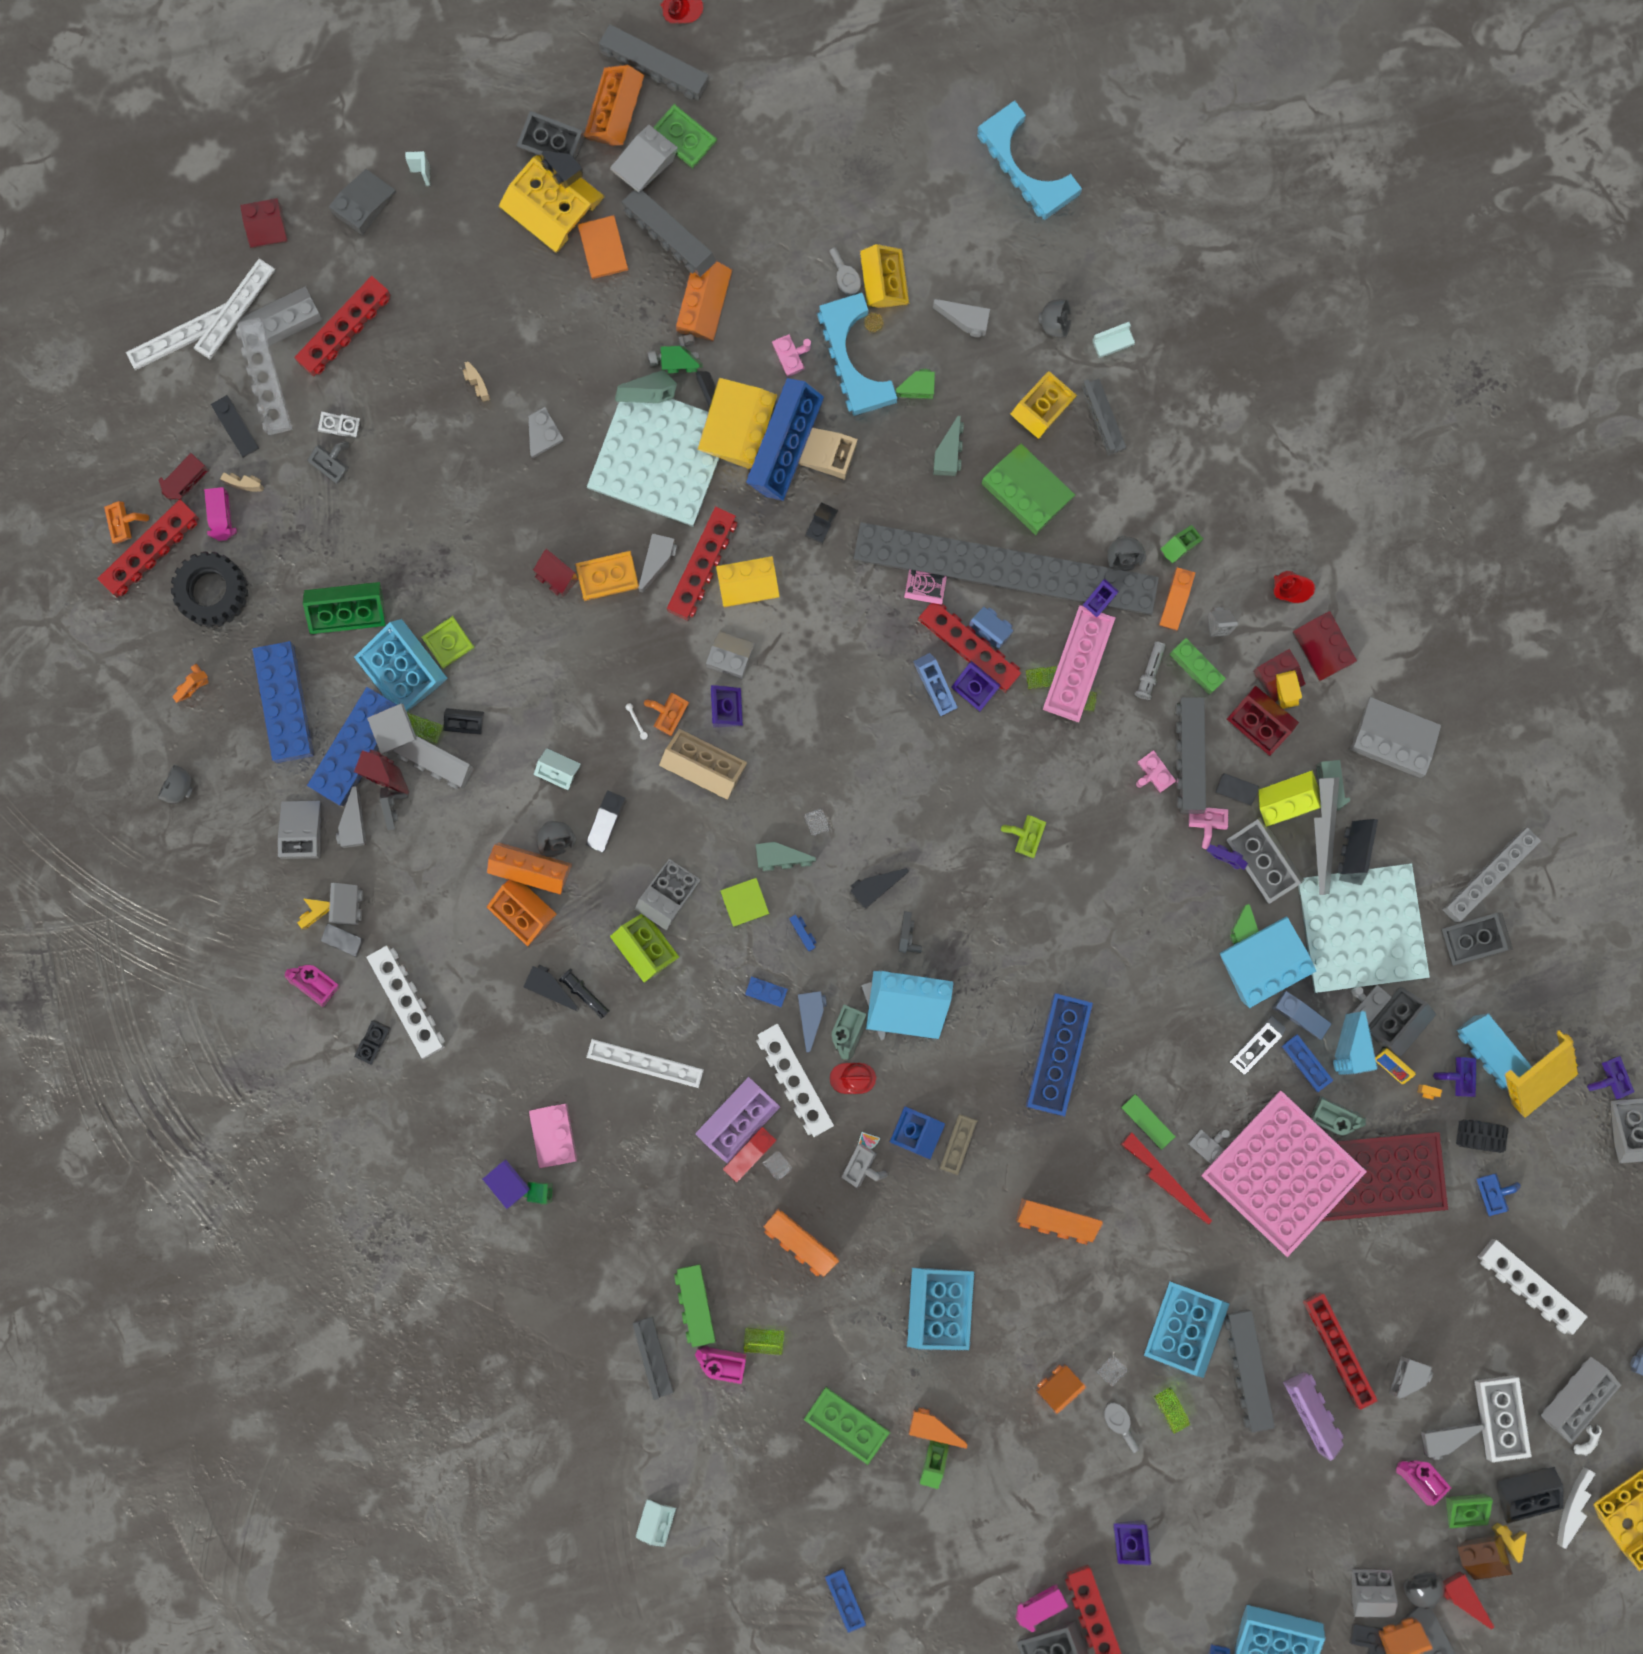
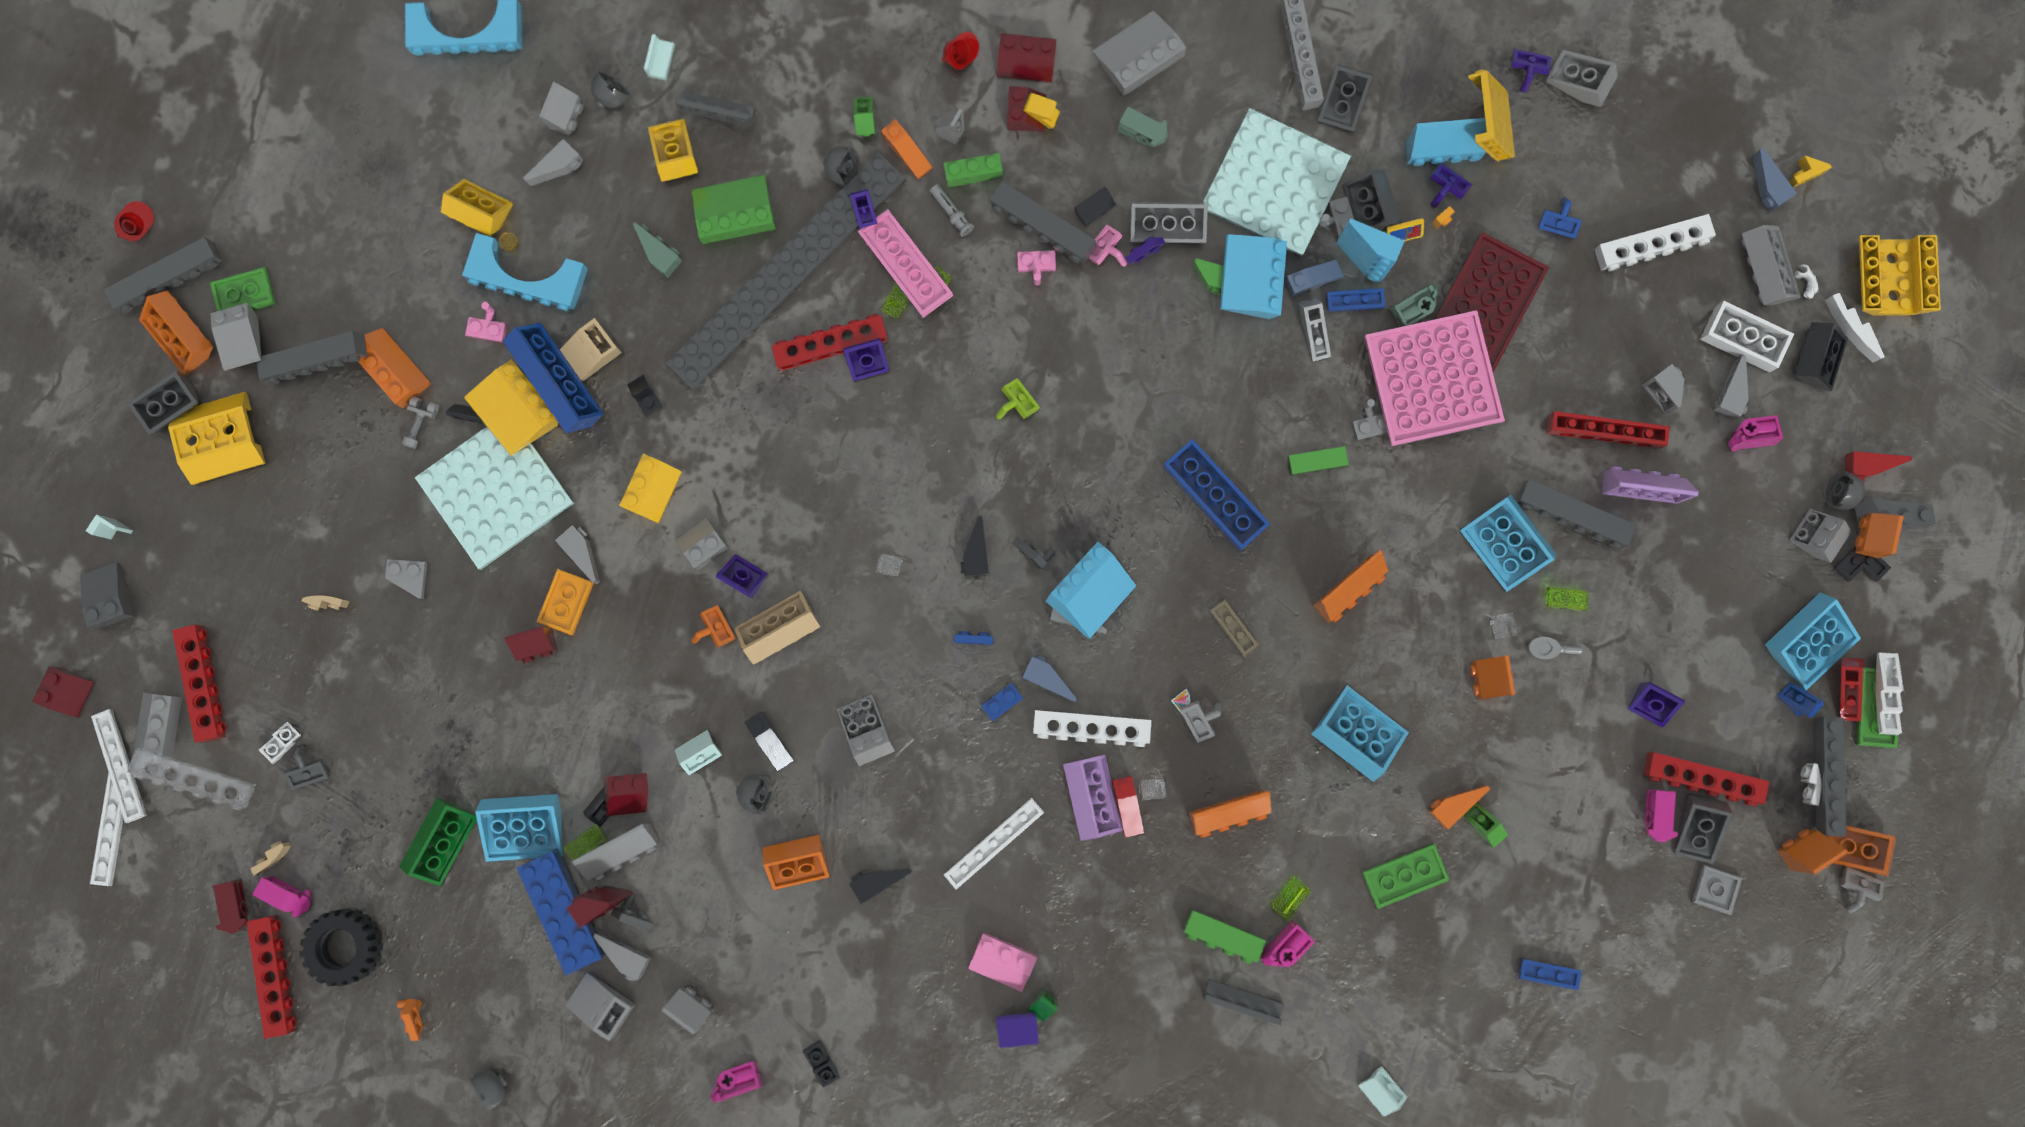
camera: 45 degrees left, 0 degrees up
orange plate [104,501,149,544] -> none
black slope [211,395,259,458] -> none
blue brick [252,641,314,763] -> none
yellow slope [297,899,330,930] -> none
slope [321,923,364,957] -> none
light grey tile [367,704,417,754] -> none
white brick [367,946,445,1059] -> none
lime tile [421,616,475,669] -> none
orange slope [487,842,572,895] -> none
black slope [541,151,583,189] -> none
black pin [558,968,610,1019] -> none
orange tile [578,215,628,279] -> none
lime slope [610,914,679,983] -> none
sand green slope [615,370,677,403] -> none
white hinge [625,703,648,740] -> none
green slope [661,346,703,373] -> none
red brick [667,506,738,621] -> none
lime tile [720,878,769,927] -> none
sand green slope [756,842,816,871] -> none
red piece [829,1063,876,1094] -> none
light grey piece [830,247,861,296] -> none
sand green piece [832,1005,868,1060] -> none
blue slope [890,1107,945,1159] -> none
bright green slope [896,369,935,399] -> none
tile [904,569,947,605] -> none
medium blue slope [913,653,957,716] -> none
medium blue slope [969,607,1014,650] -> none
red slope [1120,1132,1212,1224] -> none
dark red slope [1226,685,1299,756] -> none
neon yellow slope [1259,770,1321,827] -> none
light grey slope [1314,777,1339,895] -> none
black slope [1337,819,1378,885] -> none
bright green slope [1446,1494,1492,1528] -> none
black tyre [1456,1119,1509,1153] -> none
reddish brown slope [1457,1535,1513,1580] -> none
yellow slope [1491,1522,1526,1563] -> none
none -> light grey slope [539,82,584,136]
none -> dark red slope [603,773,648,816]

